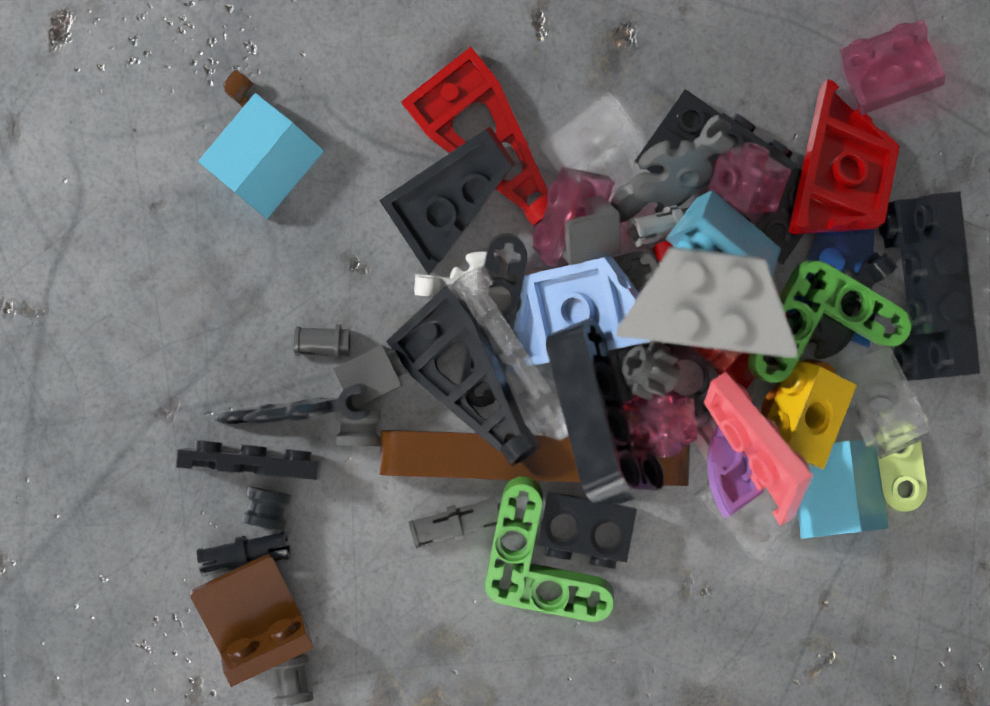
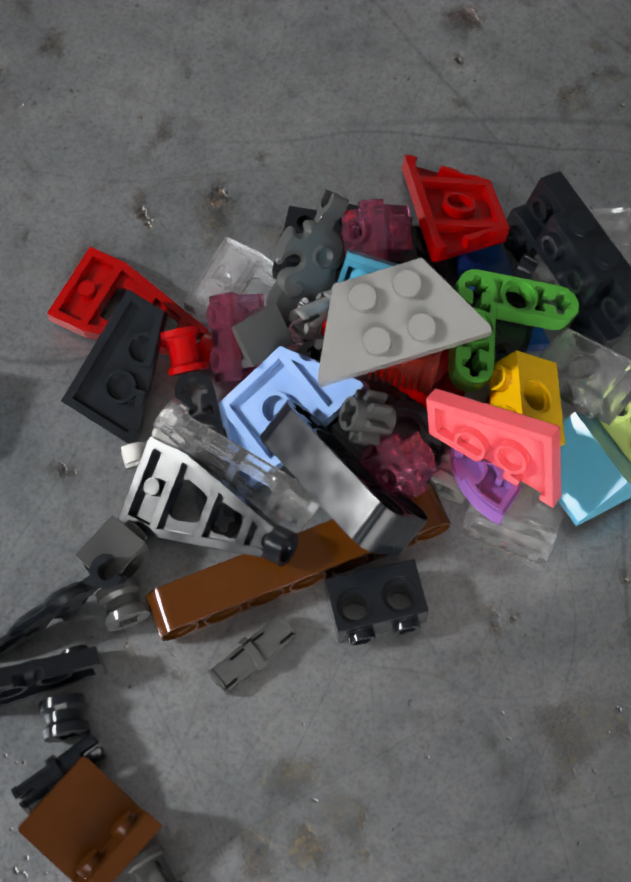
camera: 20 degrees left, 20 degrees down
dark grey pin [294,324,351,360] -> none
bright green beam [485,477,614,622] -> none
clear pink bracket [840,19,945,115] -> none
none -> red bush [160,325,208,377]

